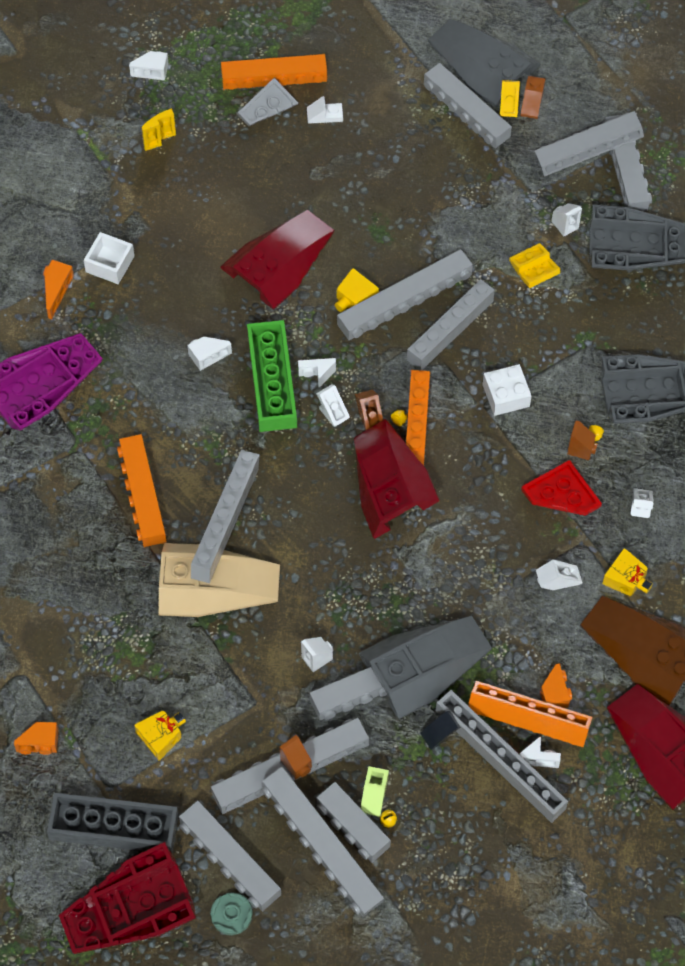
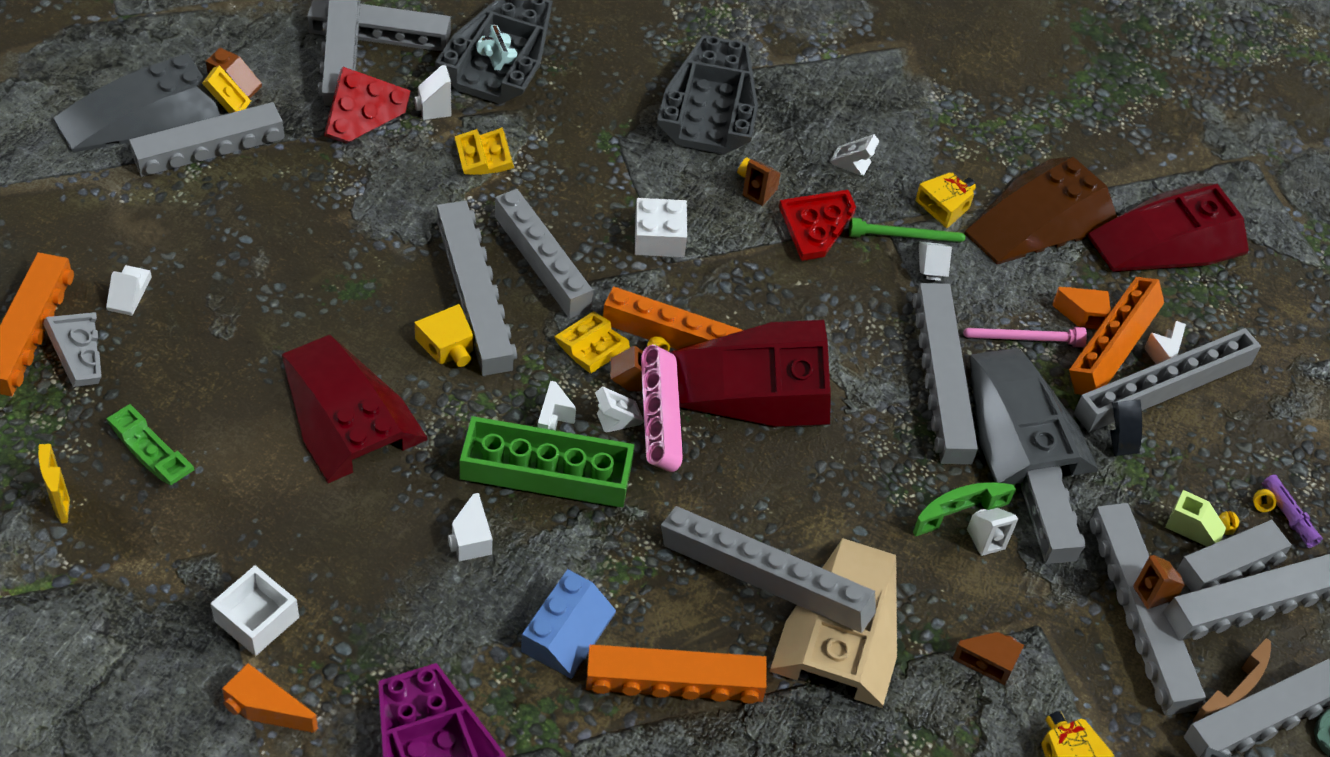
camera: 80 degrees left, 10 degrees down
none -> bright green slope [106,404,195,485]
none -> red plate [324,67,410,144]
none -> light aqua hips [476,25,517,70]
none -> medium blue slope [521,569,616,679]
none -> yellow slope [555,311,630,373]
none -> bright pink beam [641,344,683,472]
none -> bright green piece [848,217,965,242]
none -> light grey brick [913,283,978,464]
none -> bright green slope [913,482,1016,537]
none -> dark orange slope [952,632,1024,685]
none -> bright pink piece [963,327,1087,348]
none -> medium nougat slope [1193,638,1271,722]
none -> yellow hinge [1253,489,1276,512]
none -> medium lavender pin [1262,475,1323,548]

